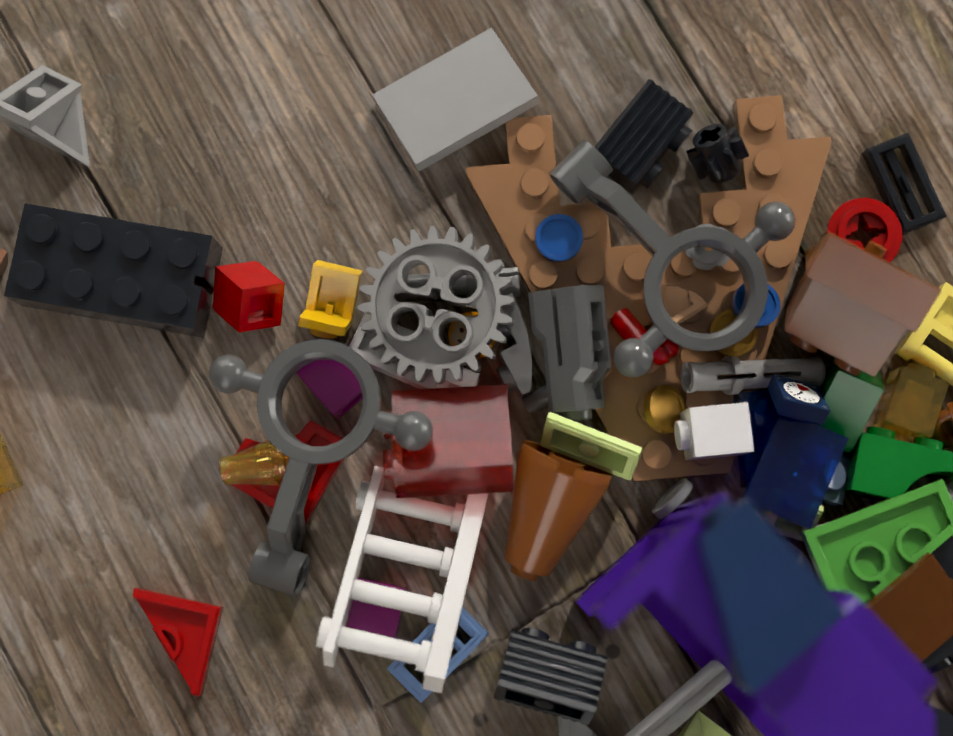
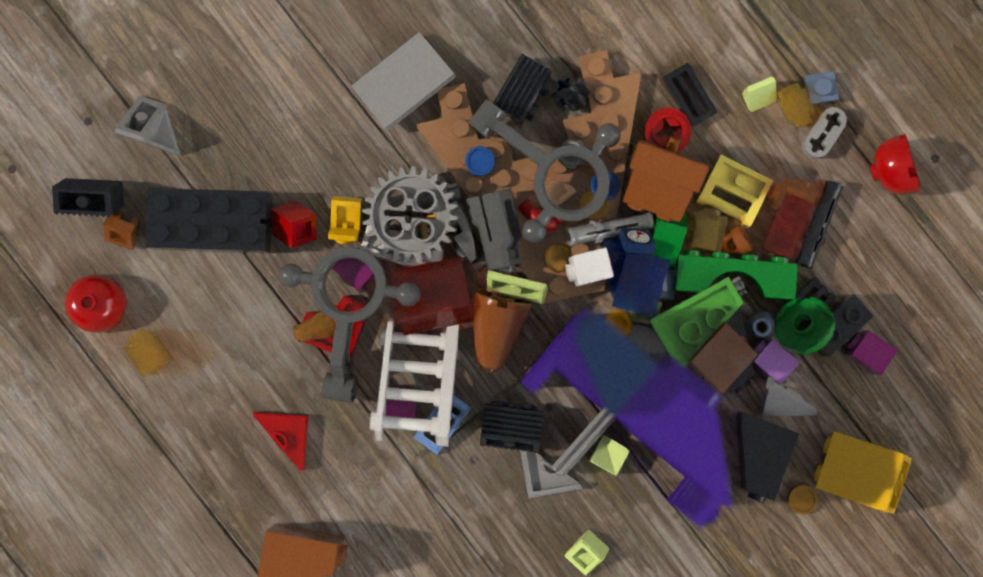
camera: 10 degrees left, 5 degrees up
light grey piece [652,478,693,519] -> none

